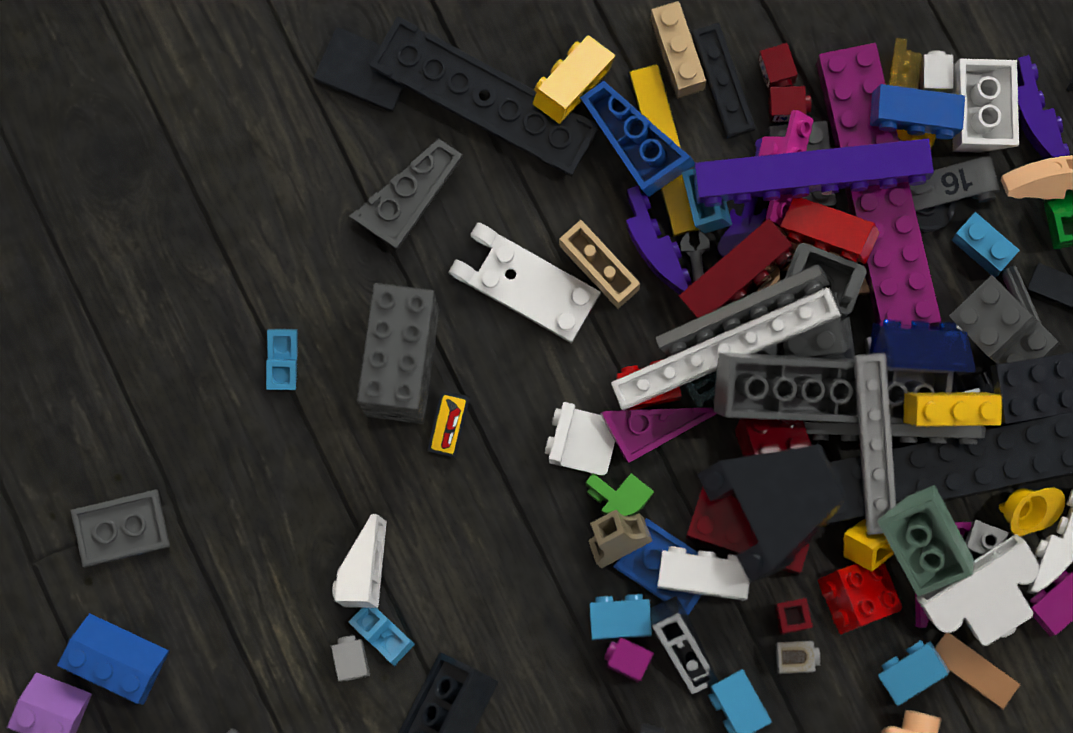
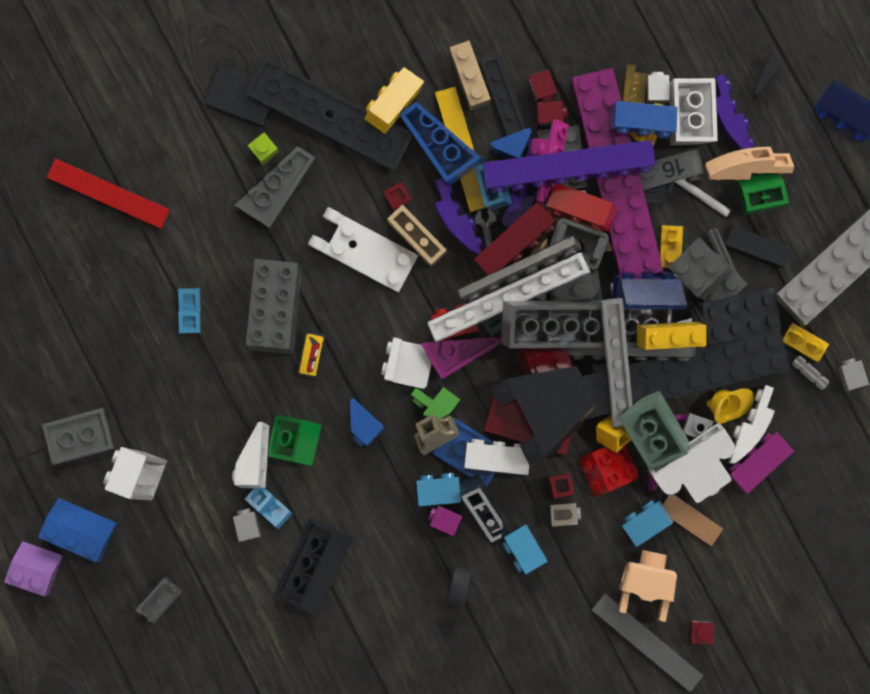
camera: 10 degrees left, 5 degrees up
dark azure brick [951,212,1020,278] -> none
none -> red tile [47,158,170,229]
none -> white brick [103,447,167,500]
none -> lime brick [248,133,279,165]
none -> green slope [267,415,321,466]
none -> blue slope [350,398,385,447]
none -> dark red plate [383,182,412,211]
none -> blue slope [489,128,531,160]
none -> yellow plate [660,225,683,268]
none -> white bar [675,179,731,217]

